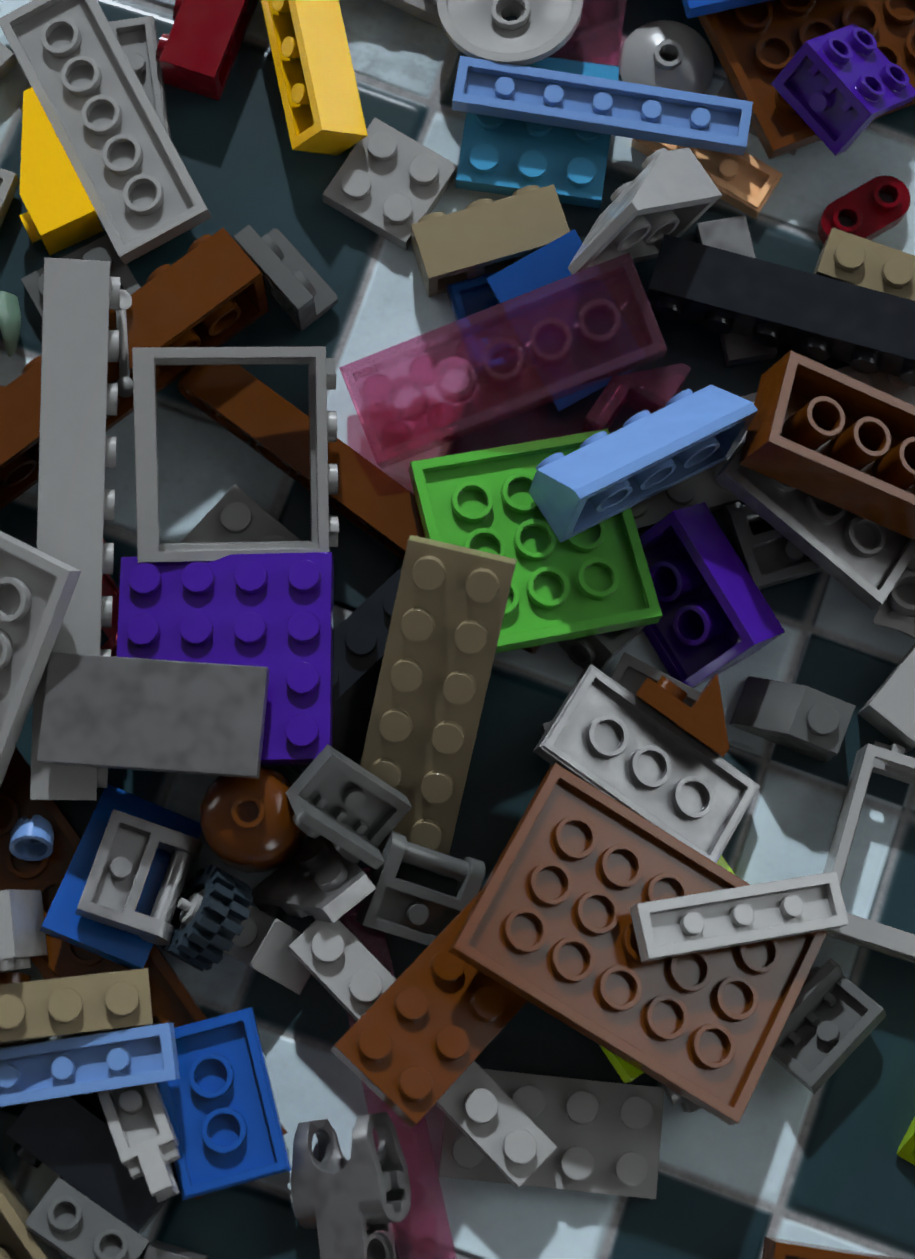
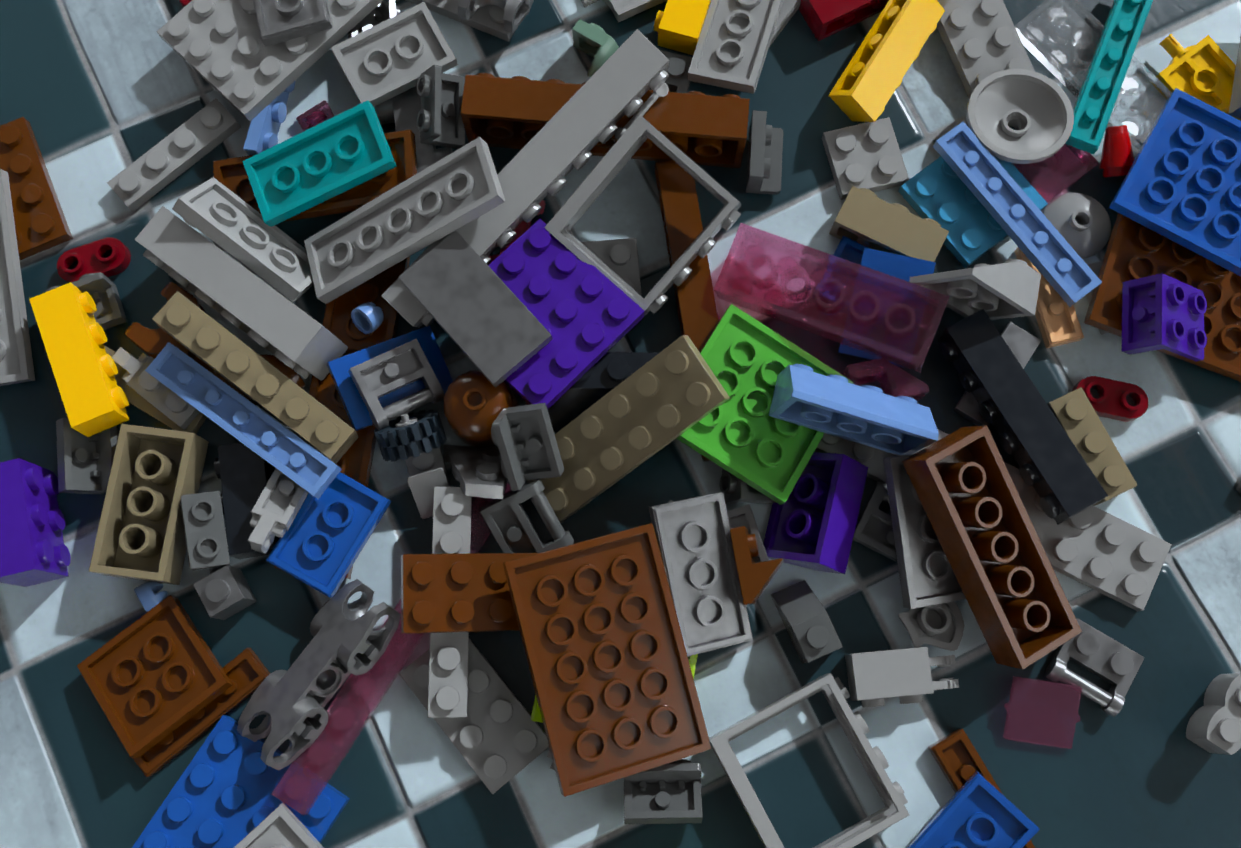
camera: 50 degrees right, 0 degrees up
light grey plate [630,871,849,962] -> none

